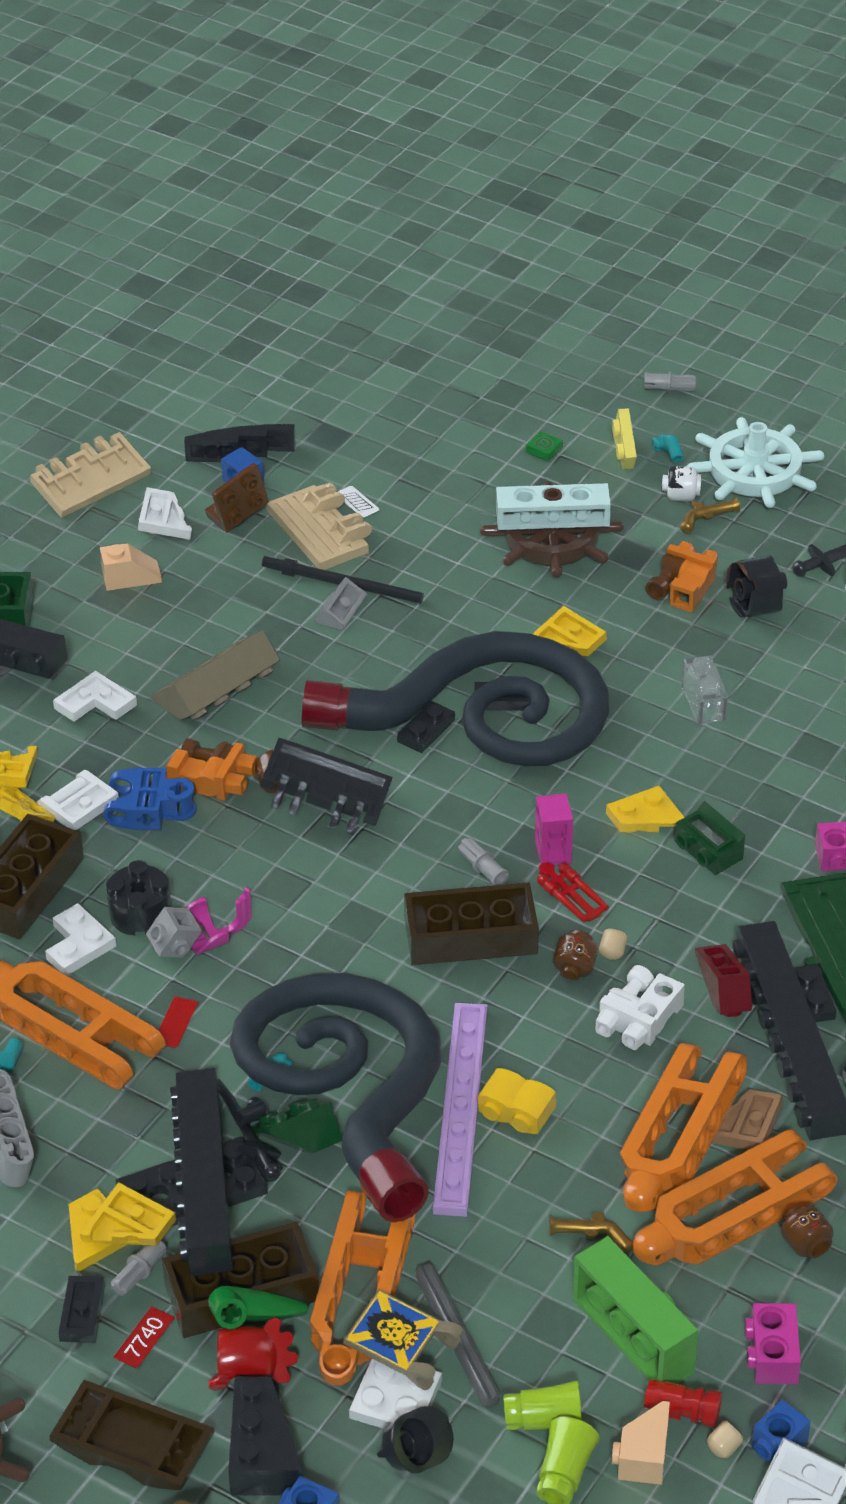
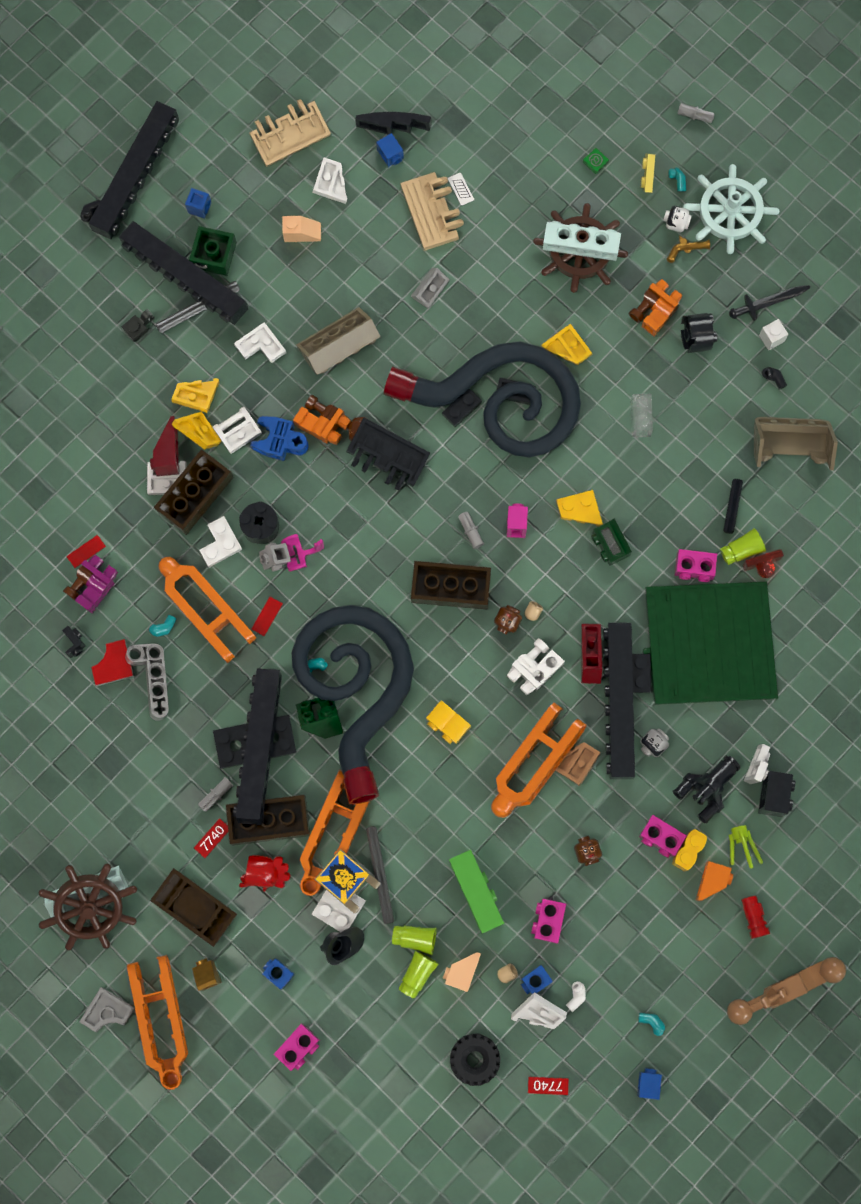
camera: 15 degrees right, 35 degrees up
black plate [58,1275,105,1343] -> none
yellow wing [68,1188,128,1272] -> none
yellow wing [80,1182,177,1246] -> none
reddish brown bracket [205,463,269,533] -> none
green piece [208,1286,308,1329] -> none
black sword [217,1079,281,1182] -> none
black wedge [228,1377,303,1496] -> none
black arm [234,1097,269,1127] -> none
black bar [262,556,424,604] -> none
lavender tile [433,1003,487,1217] -> none
red piece [537,861,609,922] -> none
pearl gold piece [549,1212,633,1253] -> none
orange piece [633,1129,838,1265] -> none
red axle [644,1379,723,1428] -> none

